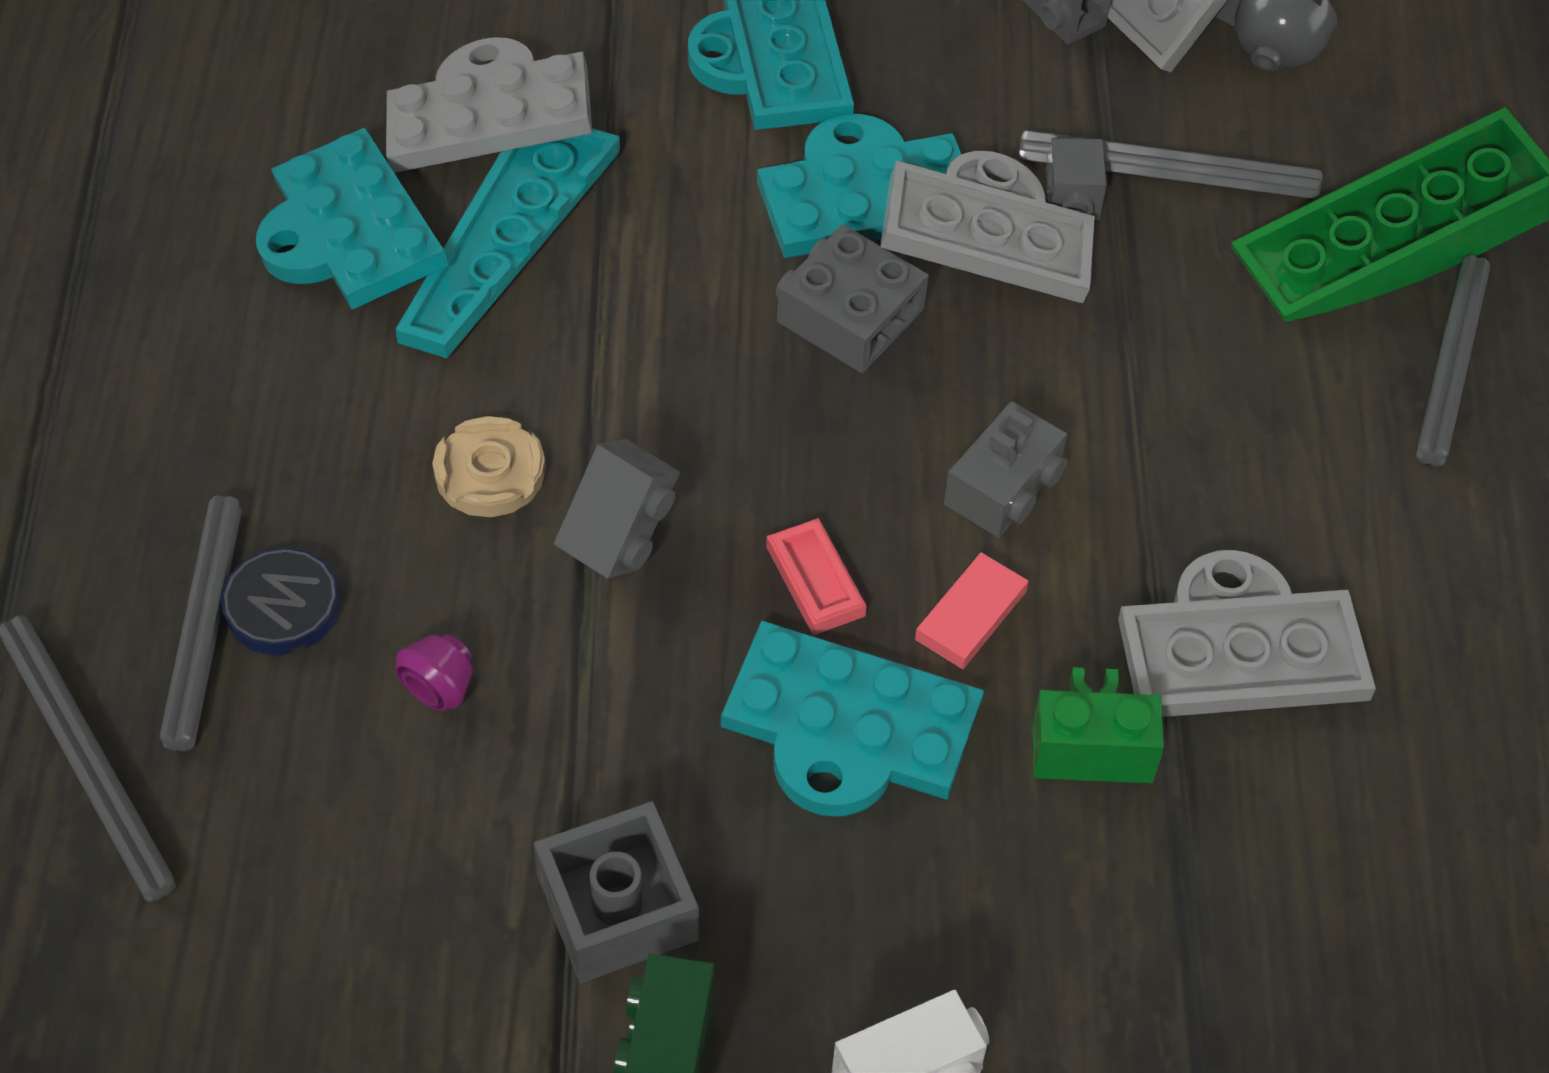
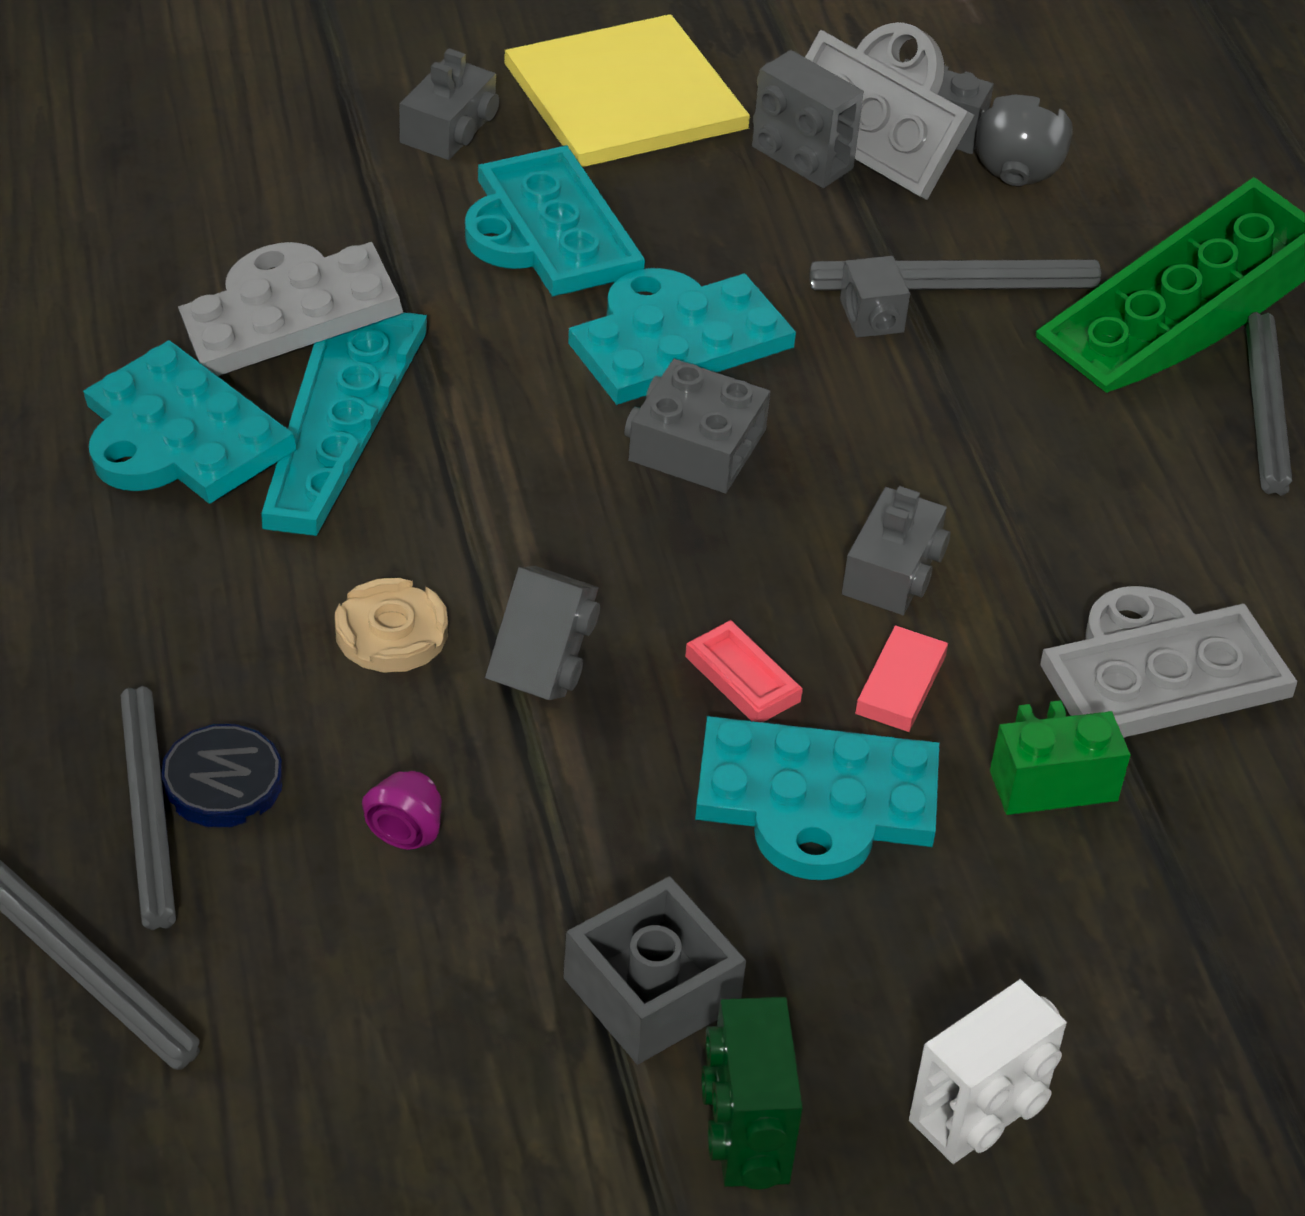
camera: 15 degrees left, 10 degrees down
light grey plate [880,151,1095,303] -> none

